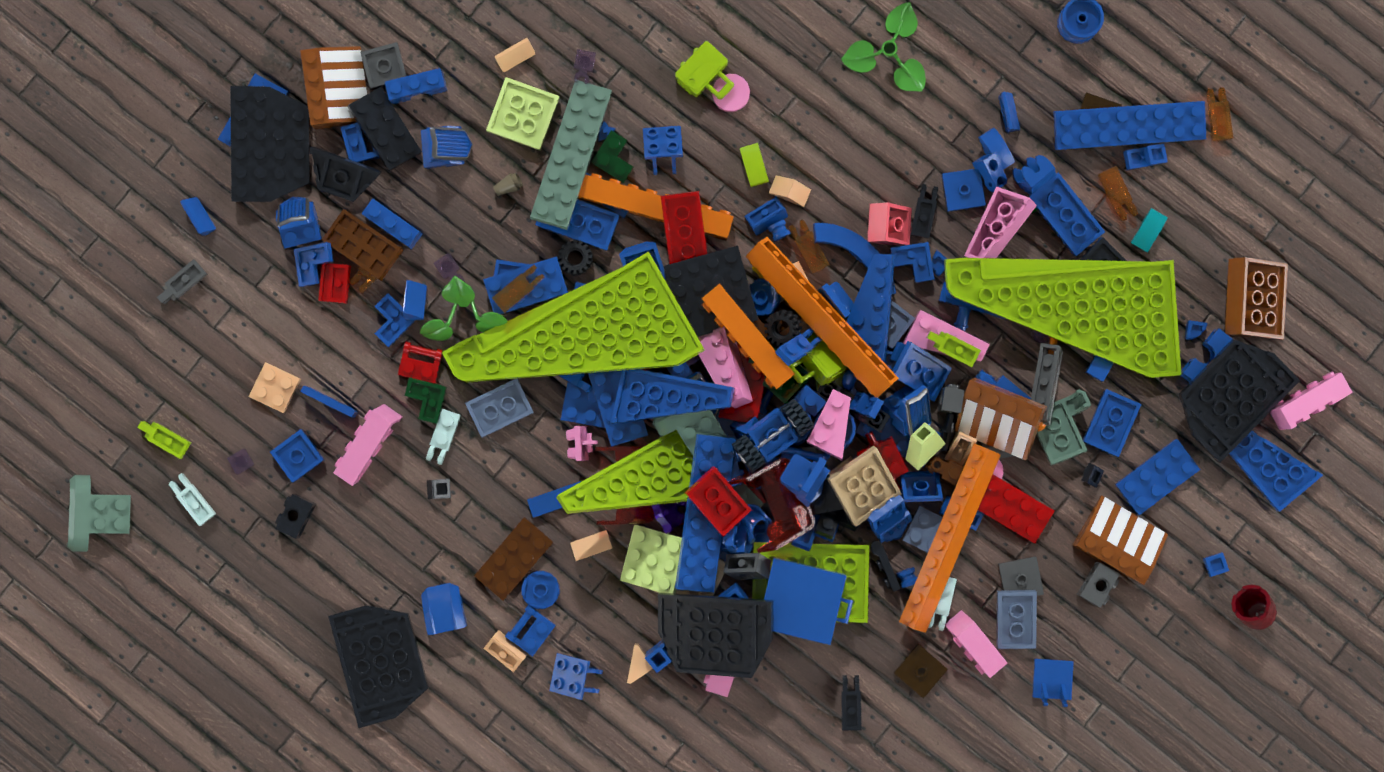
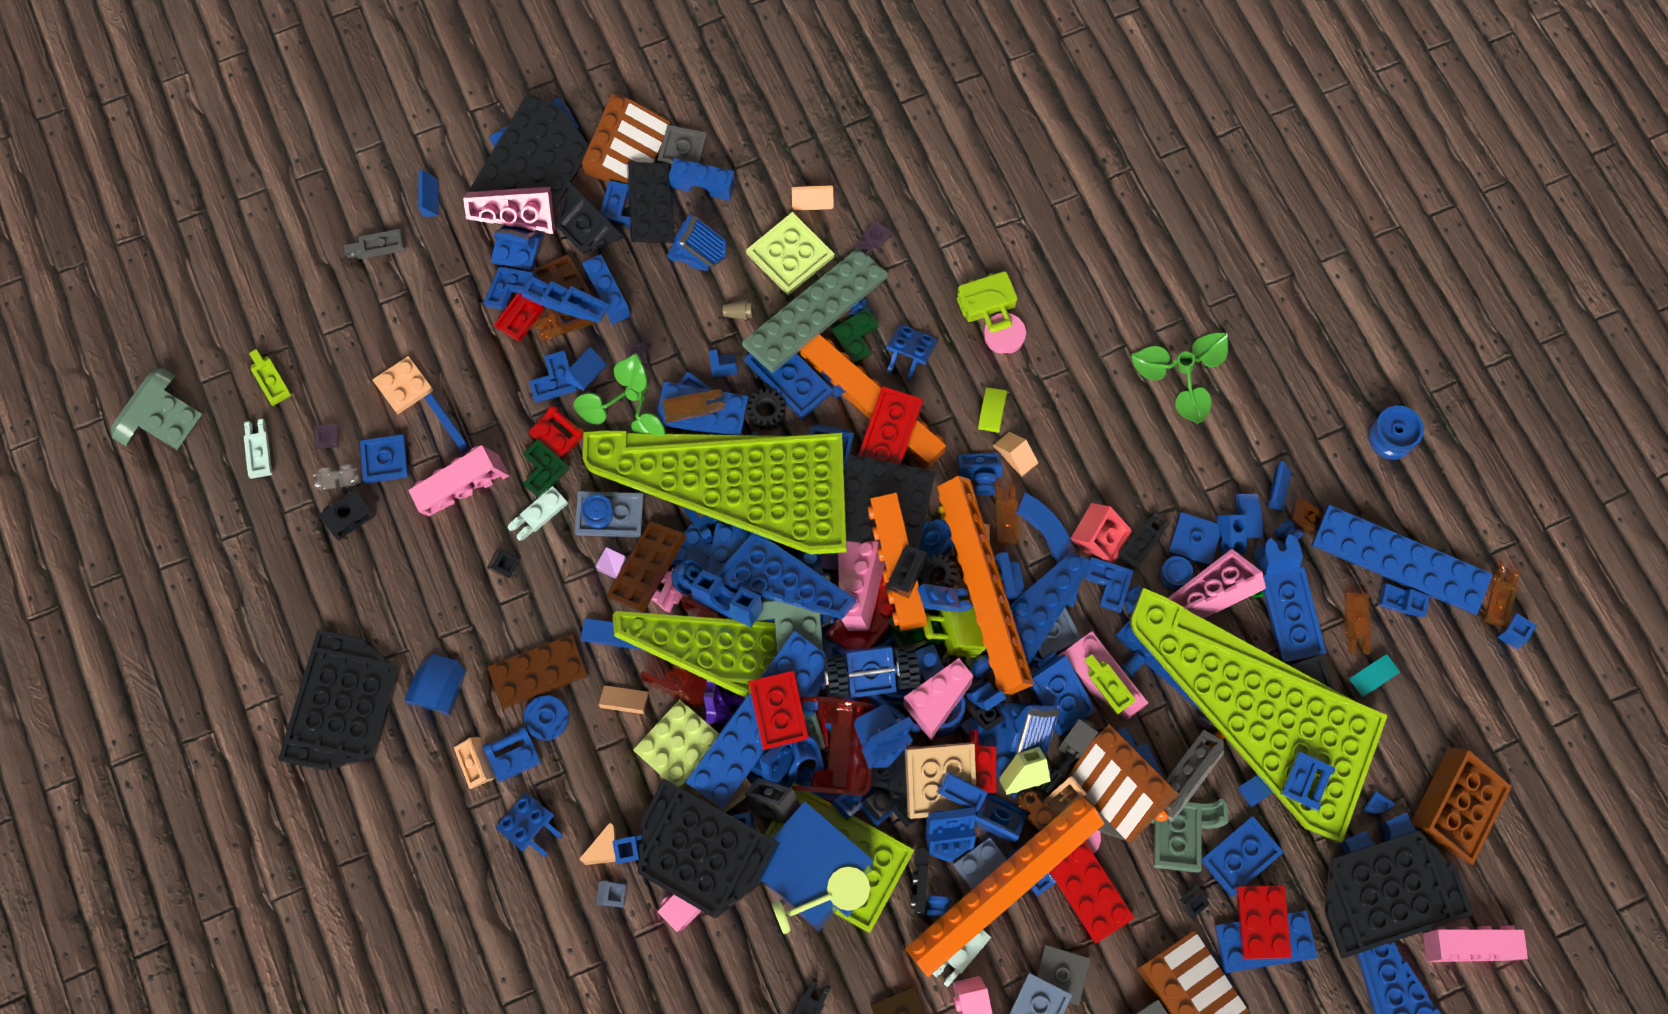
camera: 25 degrees right, 15 degrees down
none -> clear hinge [312,464,360,490]
none -> bright pink wedge [463,187,555,234]
none -> blue slope [522,276,610,323]
none -> blue wheel [581,494,614,529]
none -> lavender slope [596,547,627,579]
none -> sand blue slope [596,881,627,908]
none -> reddish brown plate [606,521,687,613]
none -> blue wheel [671,559,704,595]
none -> blue arch [691,569,763,627]
none -> blue panel [709,350,738,378]
none -> yellowish green piece [771,867,870,934]
none -> black hinge [886,545,927,599]
none -> blue tile [936,771,988,813]
none -> blue wheel [1159,556,1193,590]
none -> red plate [1236,886,1292,959]
none -> blue wheel [1274,518,1305,544]
none -> blue plate [1280,751,1336,811]
none -> reddish brown slope [1290,499,1323,535]
none -> blue panel [1498,613,1537,649]

